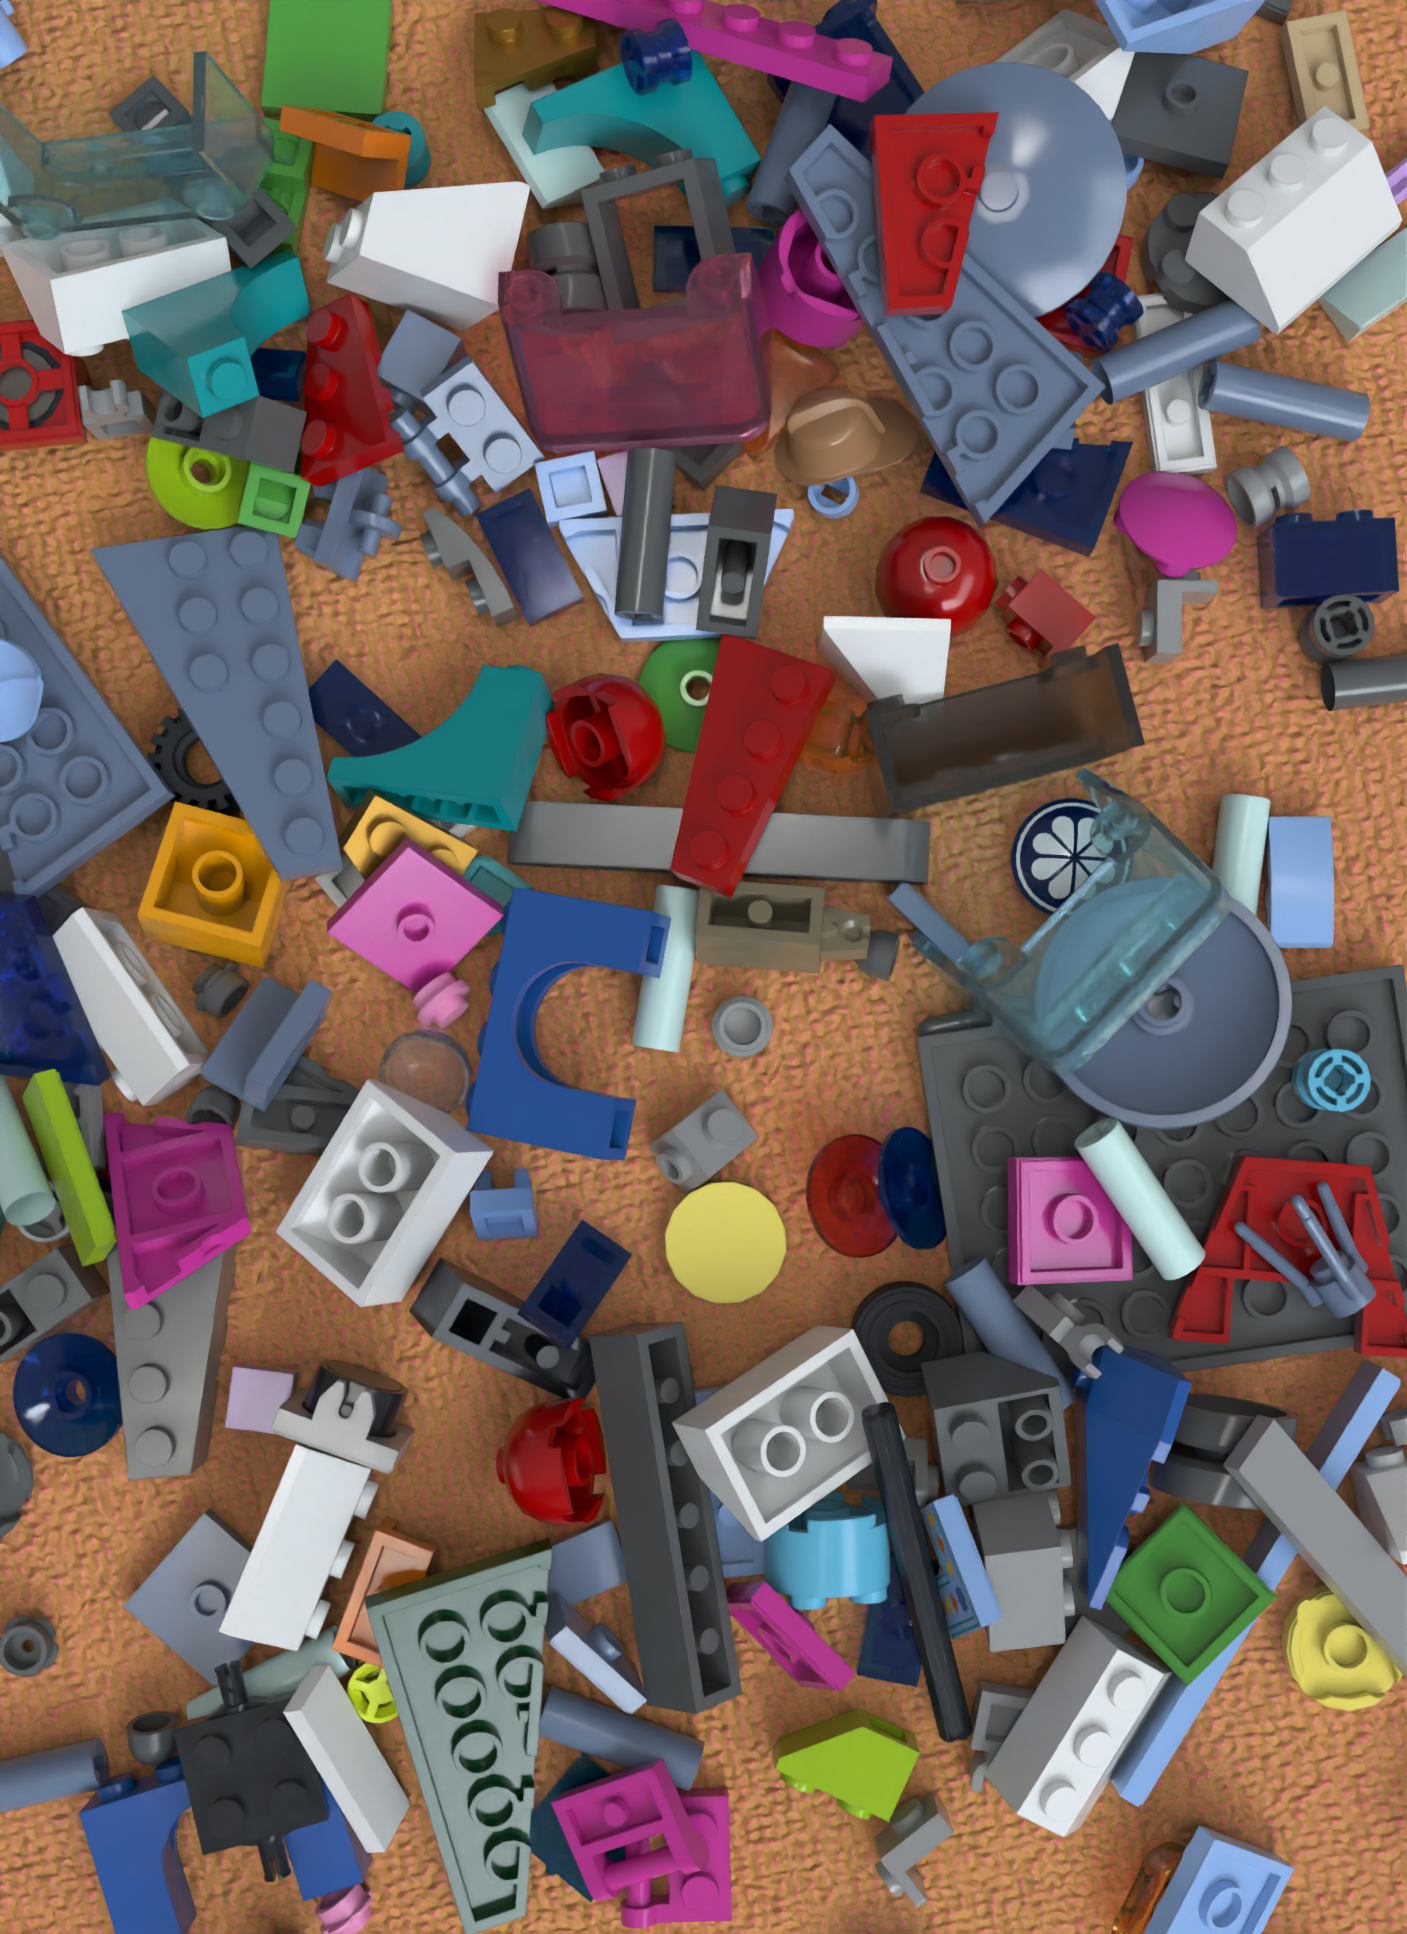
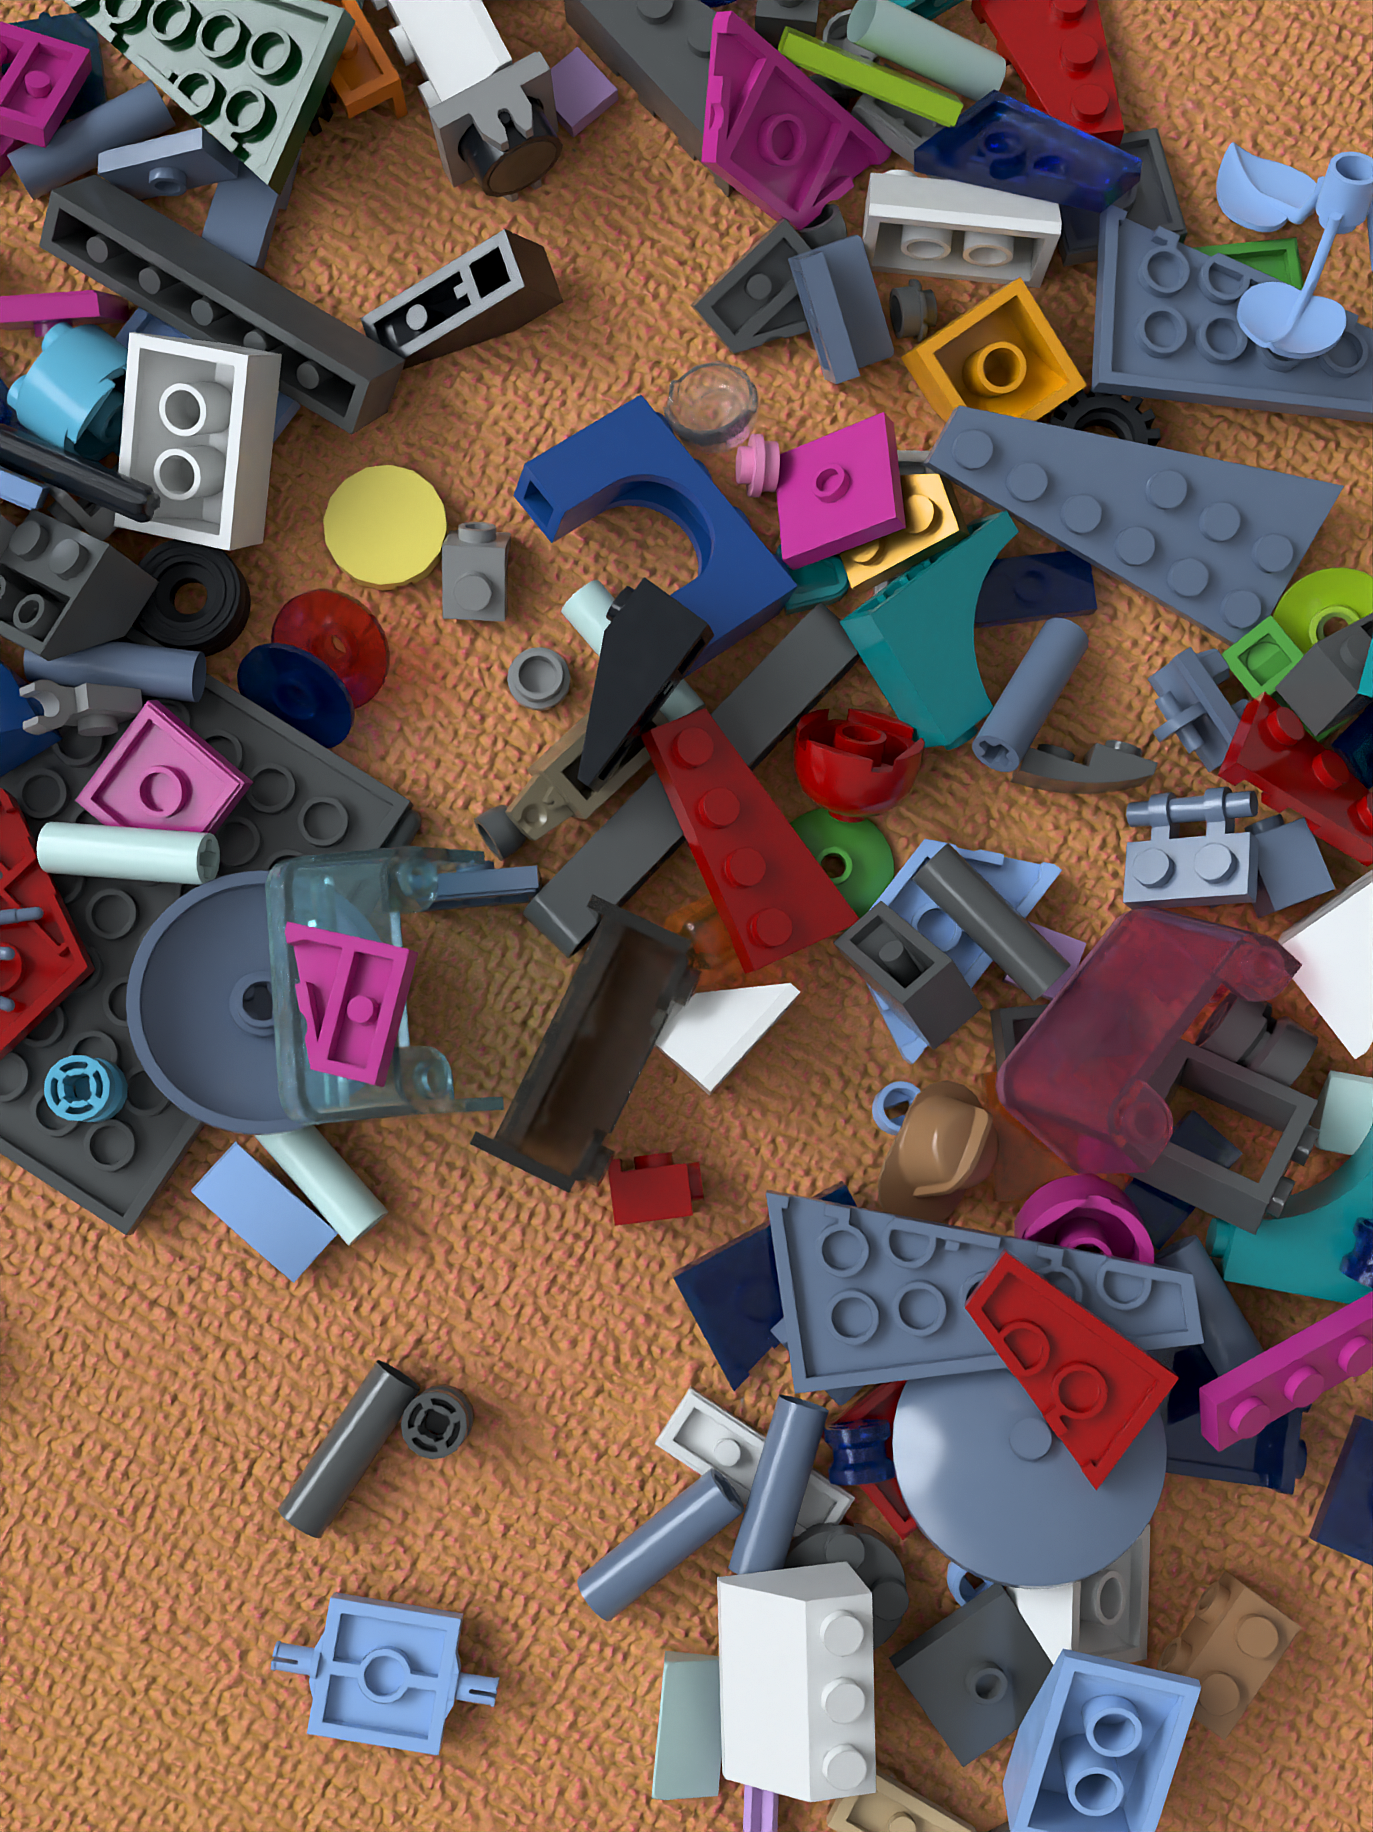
camera: 130 degrees right, 5 degrees down
white slope [276,1079,494,1307] -> none
medium blue tile [470,1168,538,1240] -> none
clear blue plate [475,488,584,627] -> none
red cylinder [496,1397,606,1526] -> none
clear blue slope [517,1220,632,1350] -> none
light blue plate [534,451,608,528] -> none
red cylinder [875,516,996,639] -> none
dish [1009,798,1133,920] -> none
dark pink dish [1113,471,1237,577] -> none
light grey bracket [1135,570,1218,664] -> none
light grey wheel [1225,446,1311,529] -> none
clear blue brick [1256,509,1399,609] -> none
none -> dark pink wing [285,921,418,1087]
none -> black slope [577,577,714,793]
none -> sand blue piece [972,618,1089,772]

